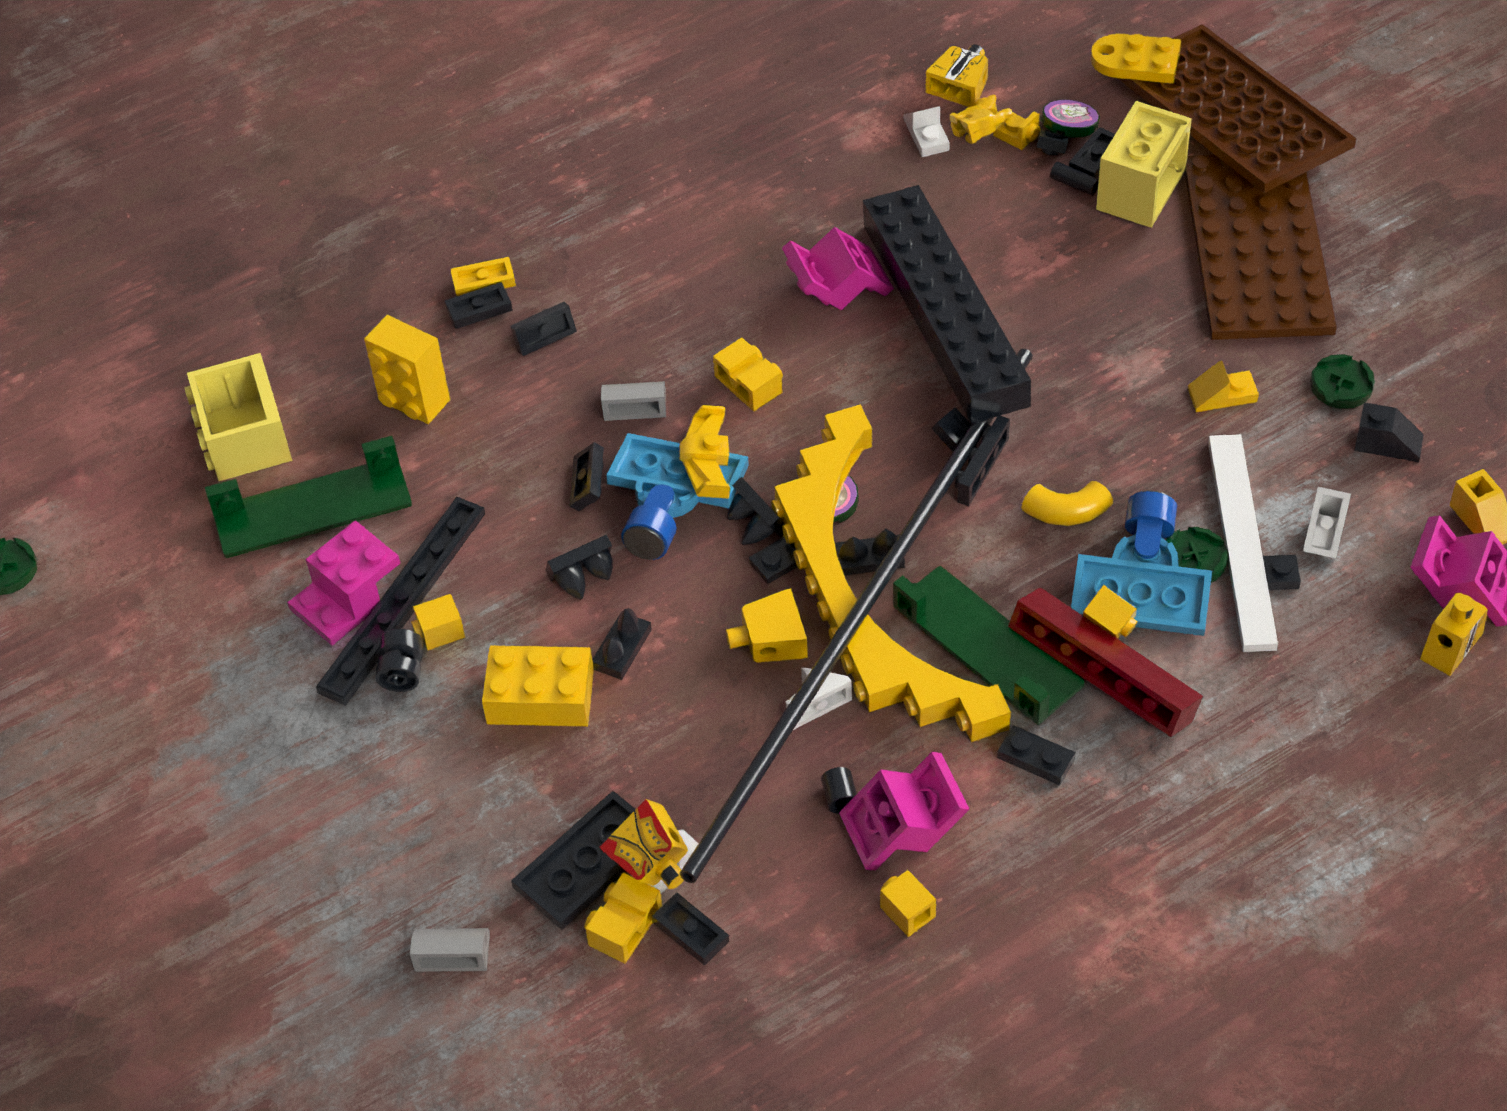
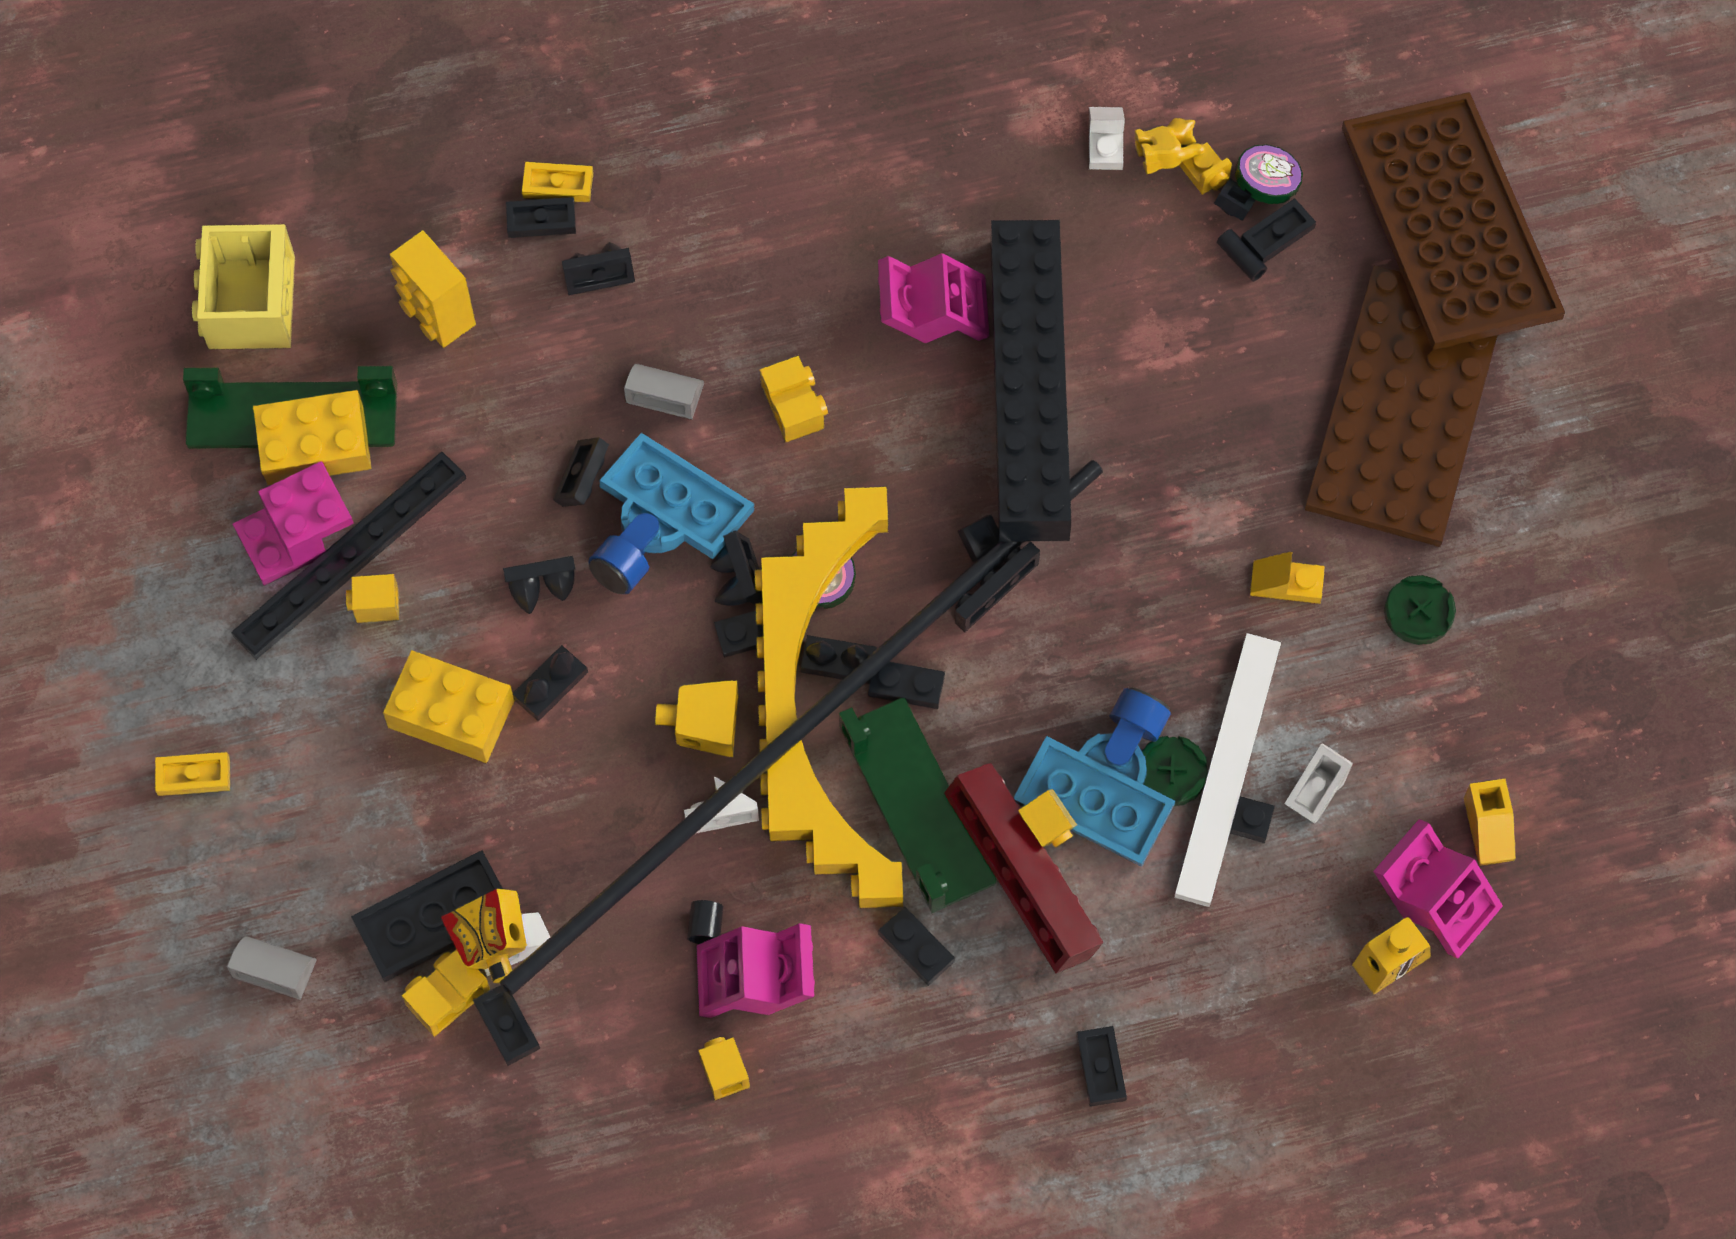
camera: 15 degrees right, 15 degrees up
black wheel [375,629,424,692] -> none
yellow plate [679,405,730,499] -> none
yellow torso [926,44,988,107] -> none
yellow cylinder [1021,481,1113,526] -> none
yellow plate [1091,34,1181,84] -> none
light yellow container [1096,101,1192,228] -> none
black slope [1354,402,1424,462] -> none
none -> yellow plate [155,752,230,796]
none -> yellow brick [253,390,372,485]
none -> black plate [868,662,945,709]
none -> black plate [1076,1026,1127,1107]

